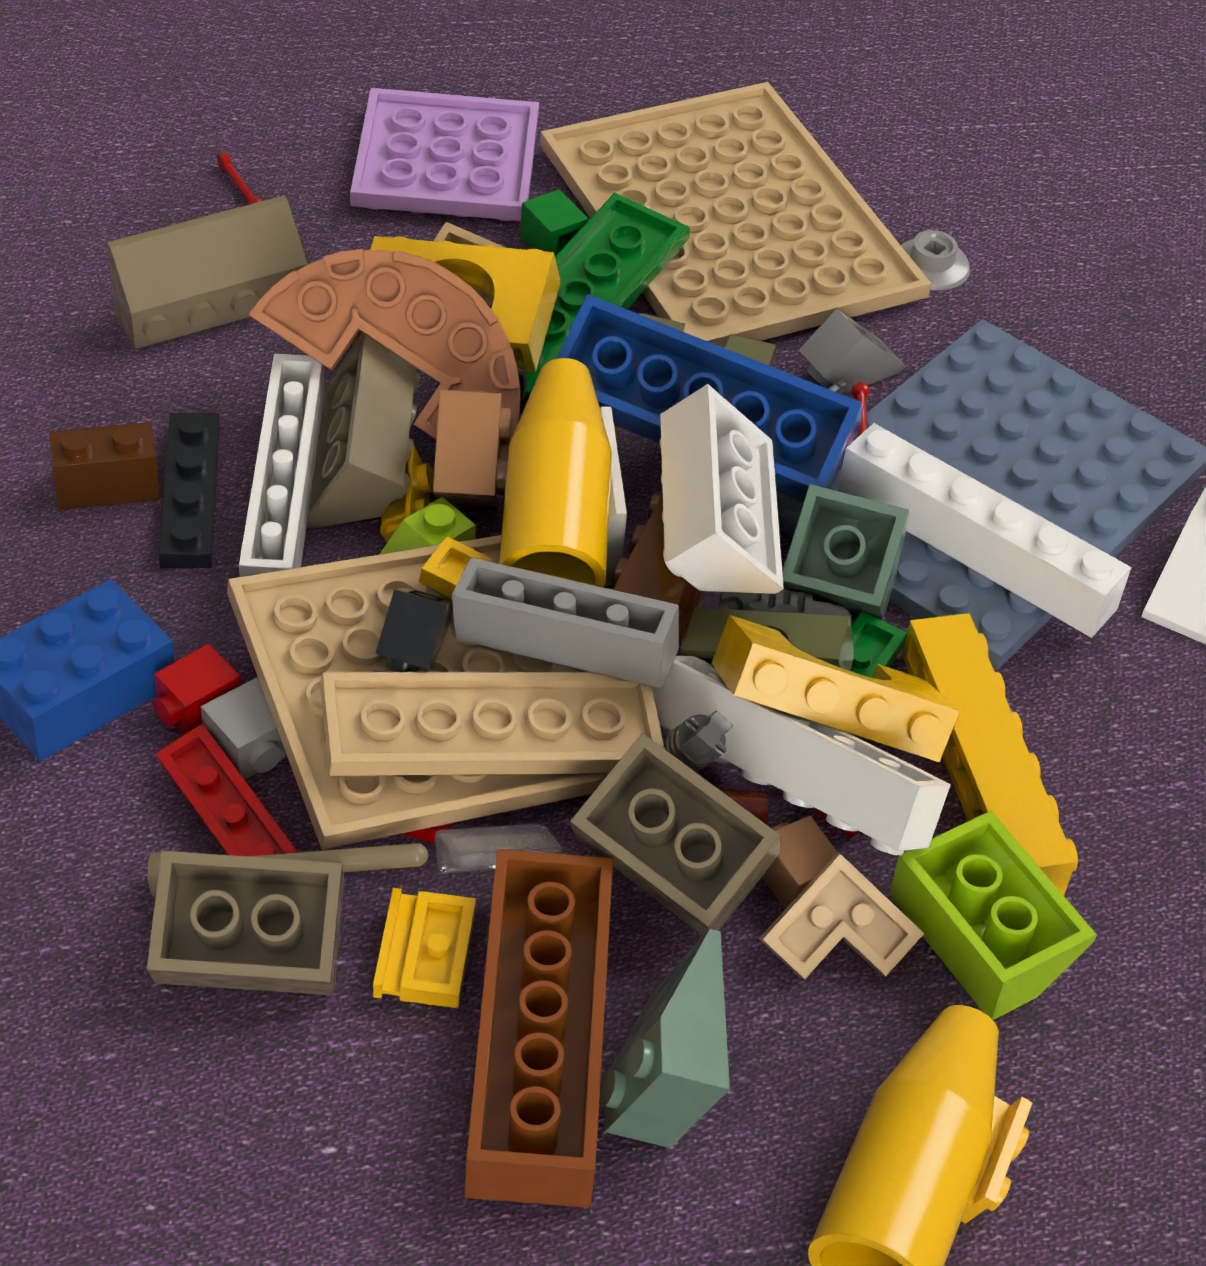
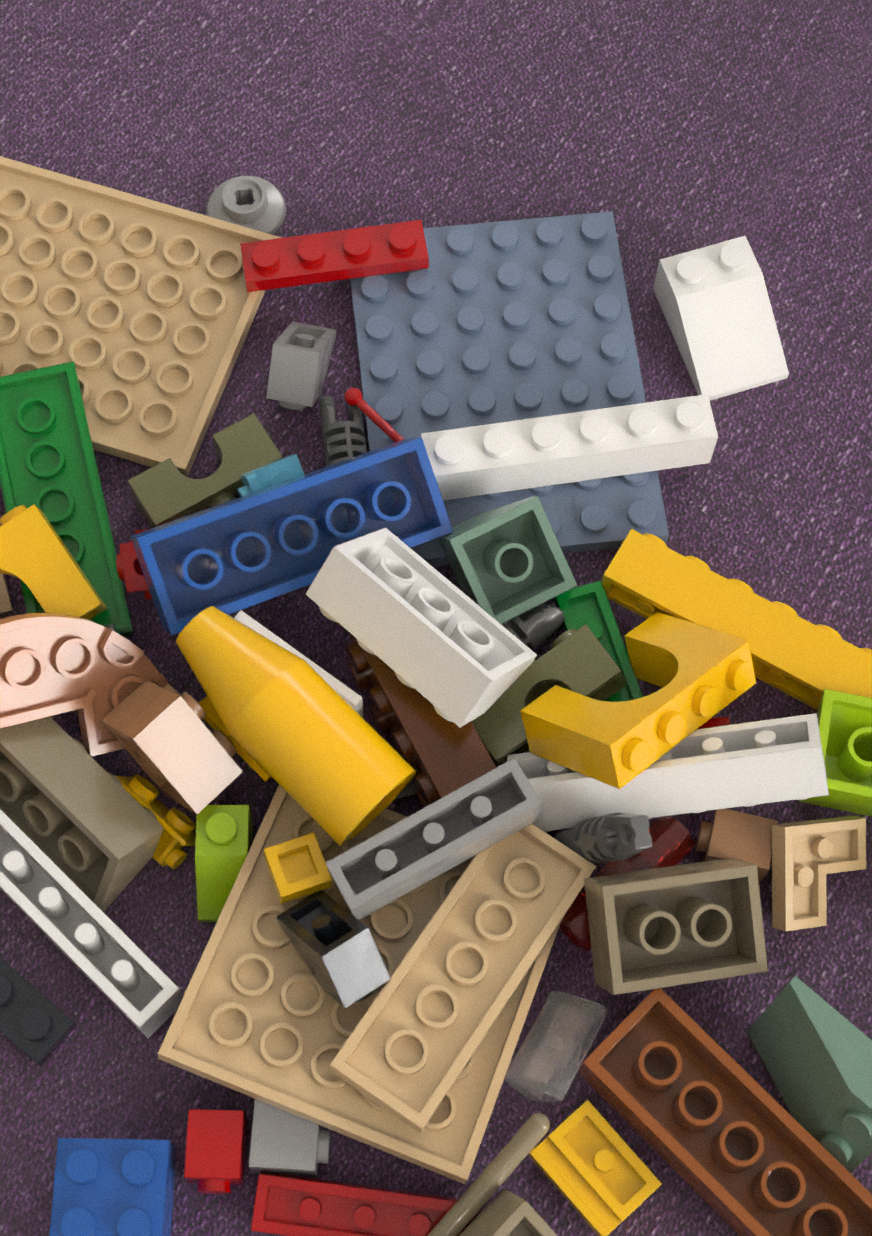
camera: 45 degrees left, 20 degrees up
none -> red plate [240,220,429,292]

